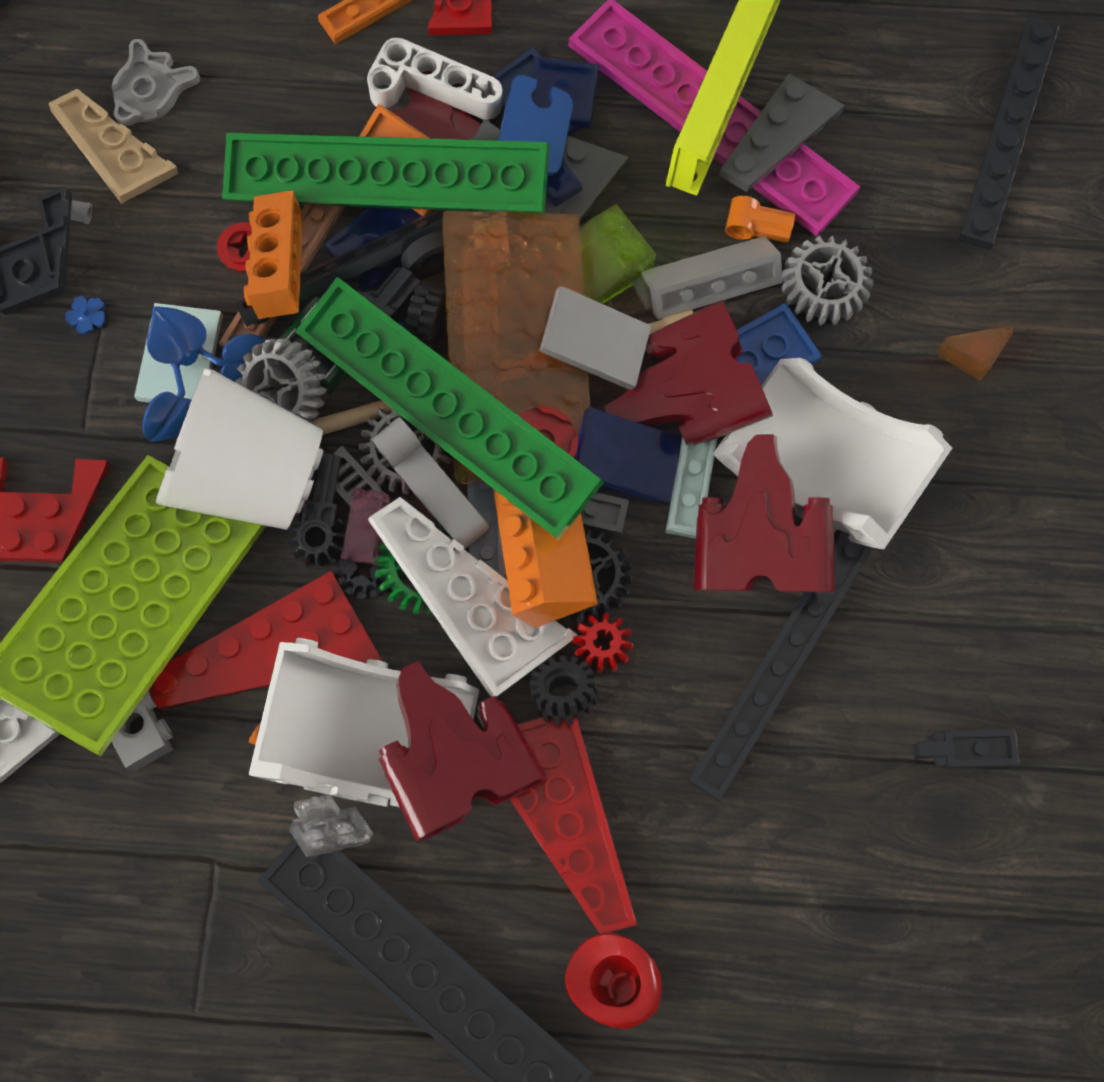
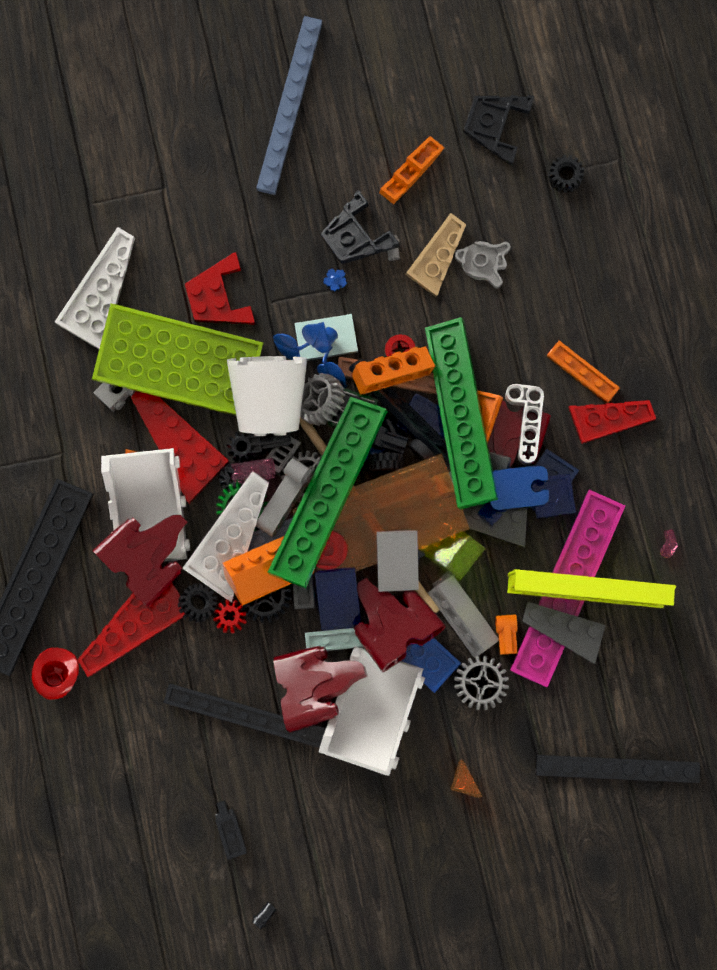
camera: 75 degrees right, 5 degrees up
clear hinge [289,795,373,858] -> none

